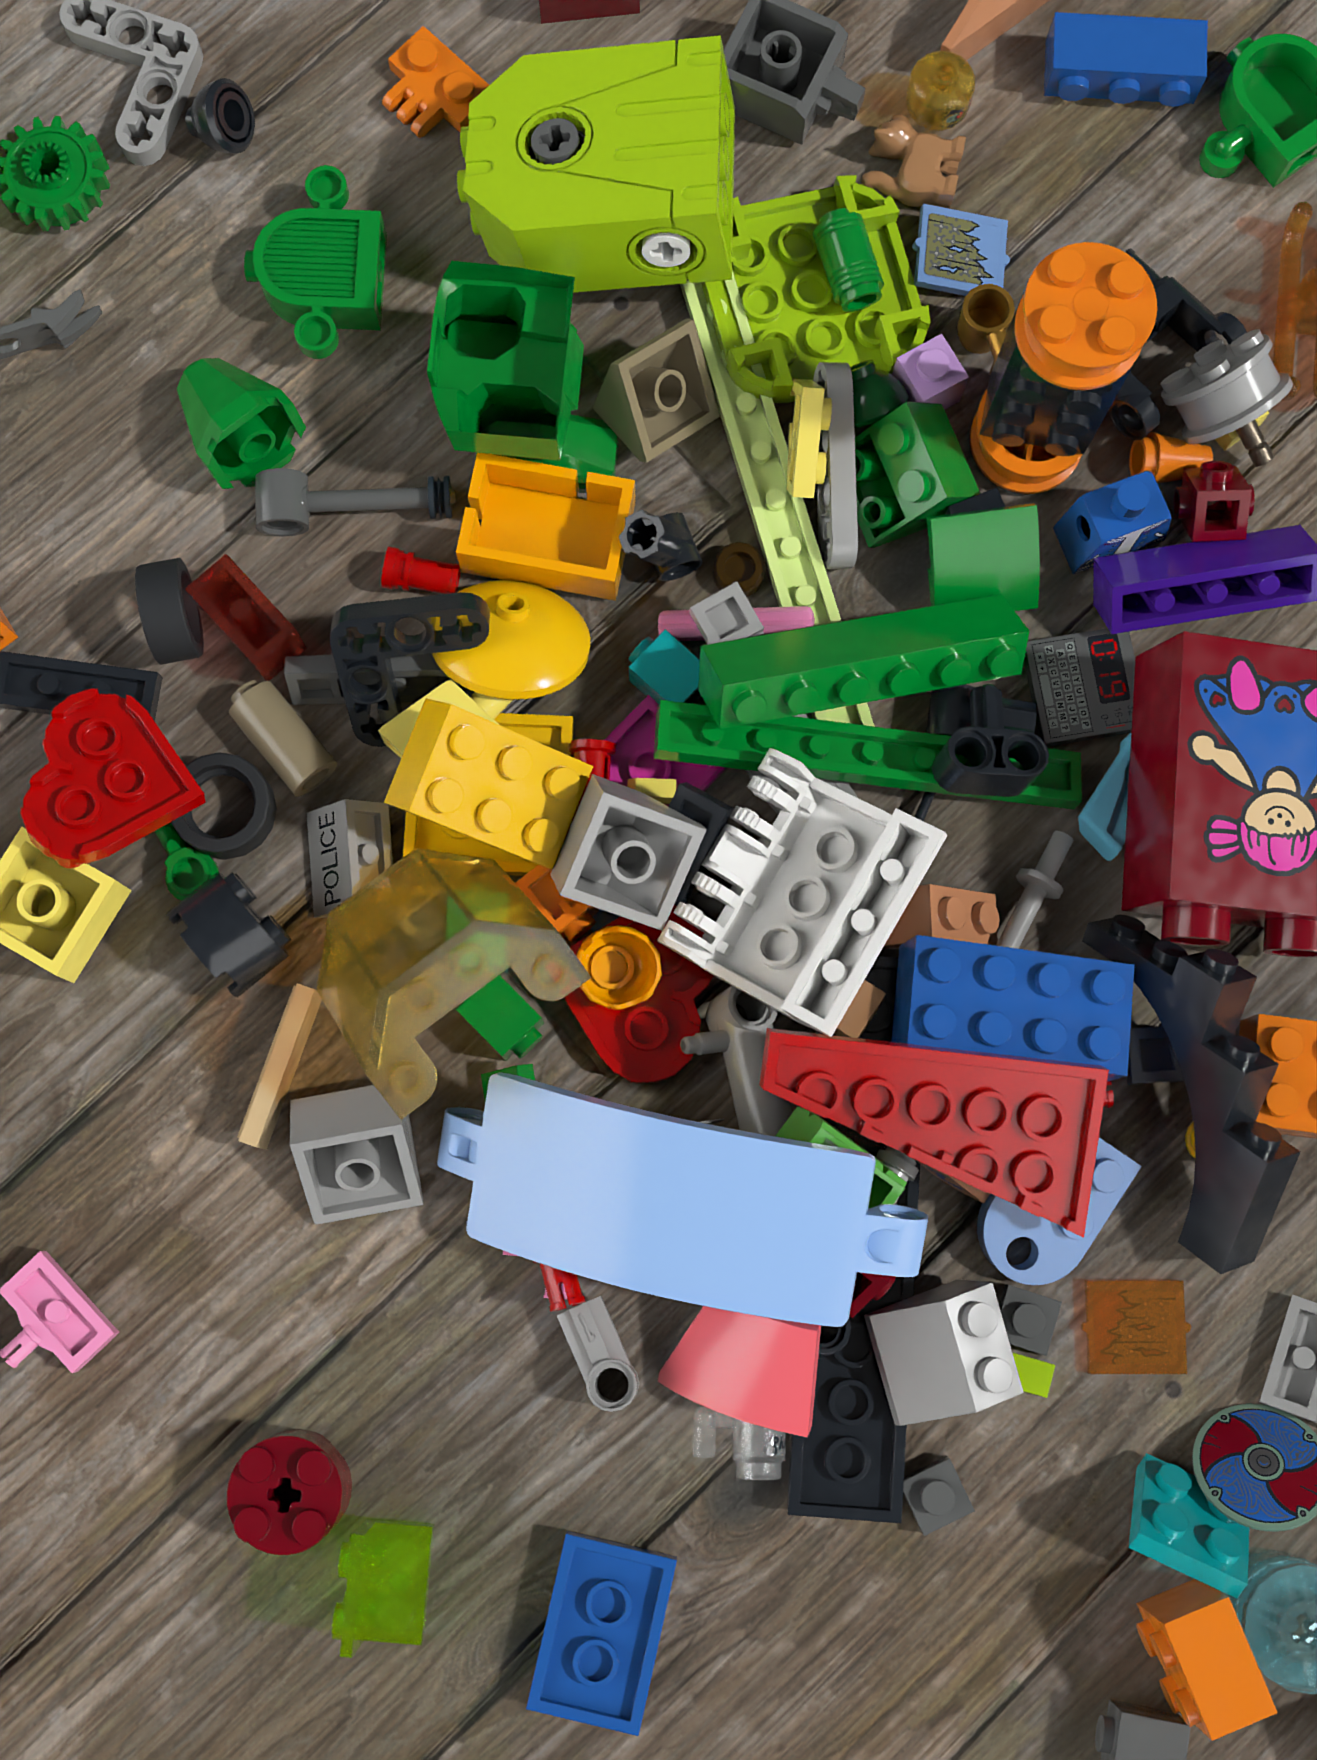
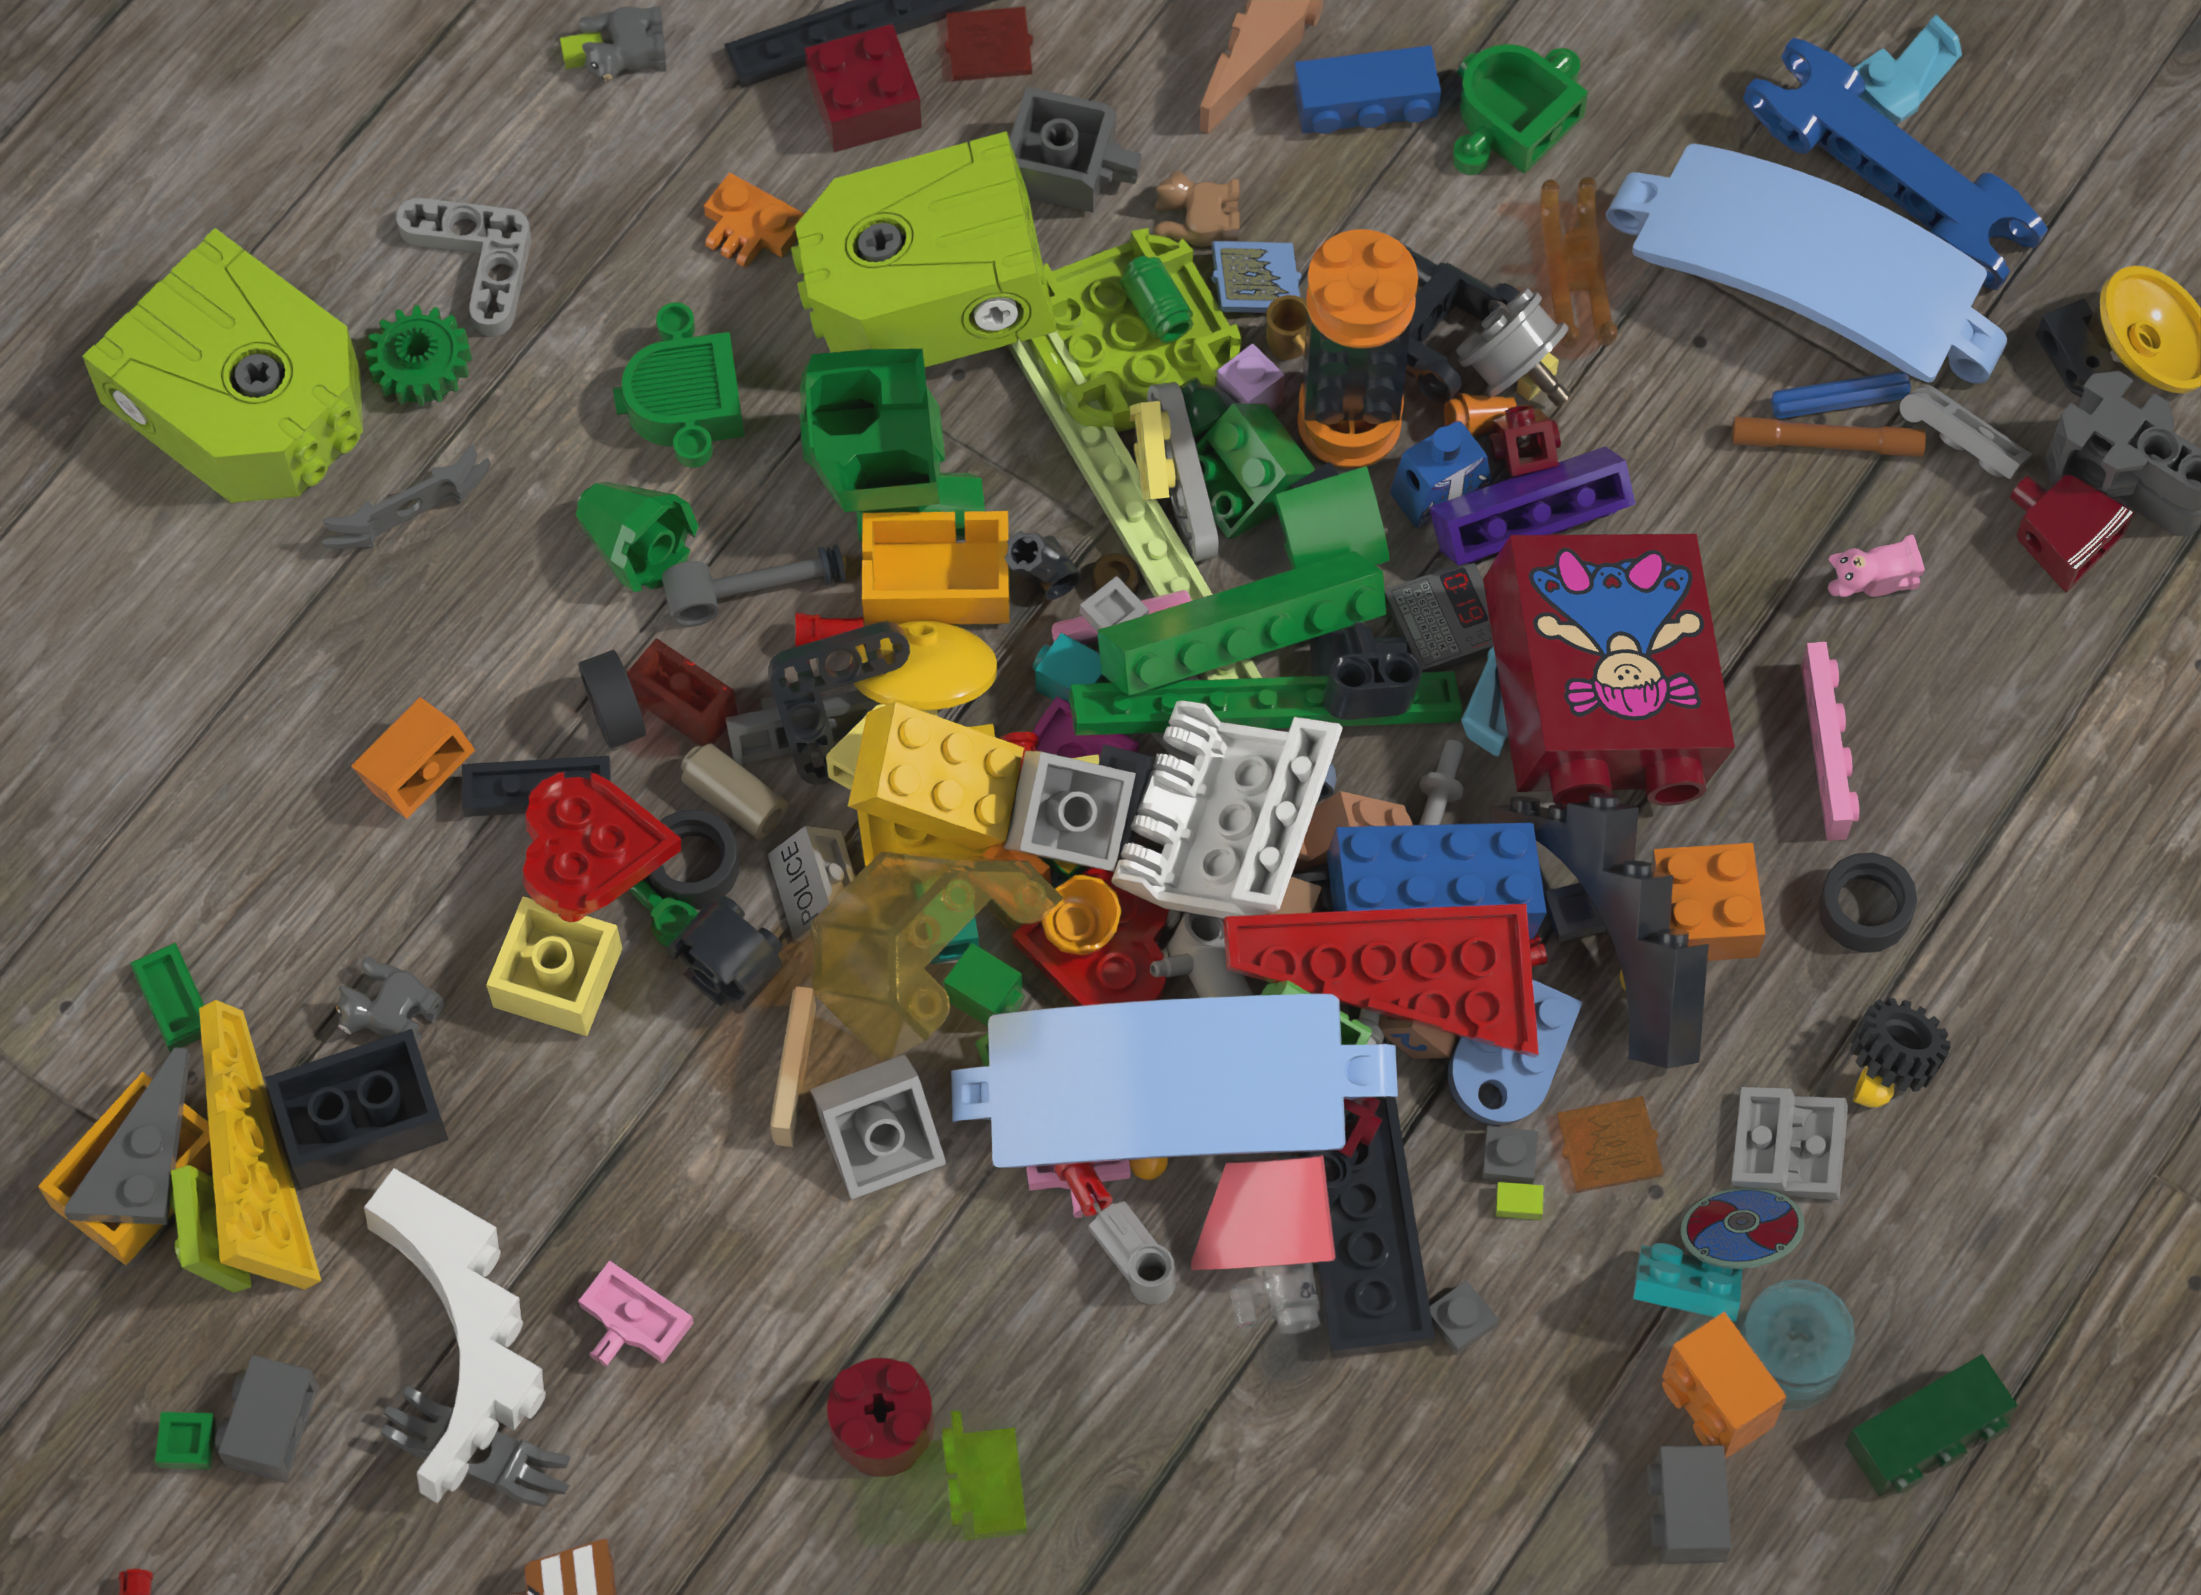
camera: 10 degrees left, 15 degrees down
black brick [185,78,255,154] -> none
blue plate [526,1531,677,1736] -> none
dark tan slope [592,318,720,463] -> none
light grey slope [864,1279,1024,1426] -> none
clear yellow head [905,50,975,131] -> none

